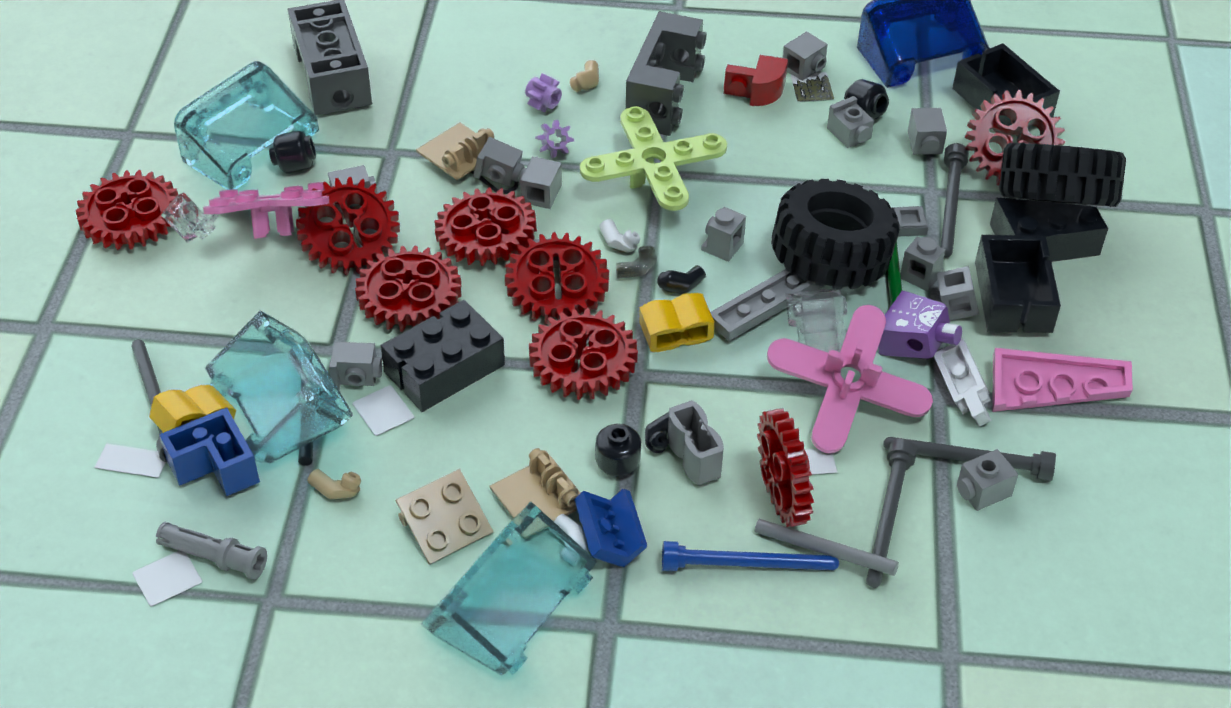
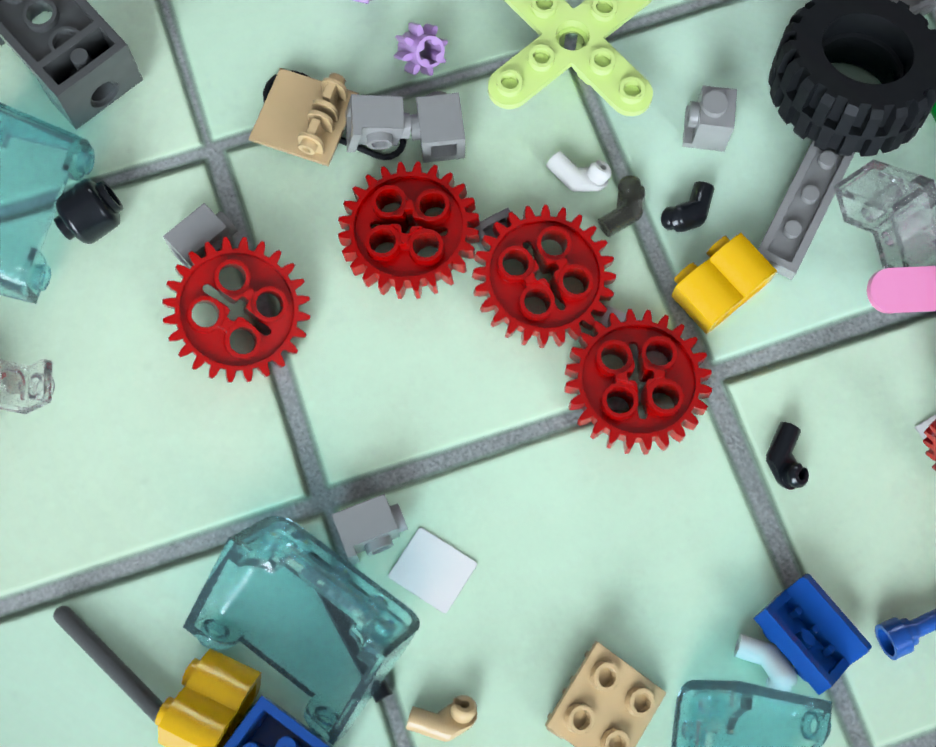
camera: 25 degrees left, 25 degrees up
bright pink piece [203,182,329,239] -> none
red gear [355,245,462,332] -> none
black piece [381,300,505,412] -> none
tan hinge [490,448,581,536] -> none
black head [595,424,641,476] -> none
light grey brick [668,400,724,485] -> none

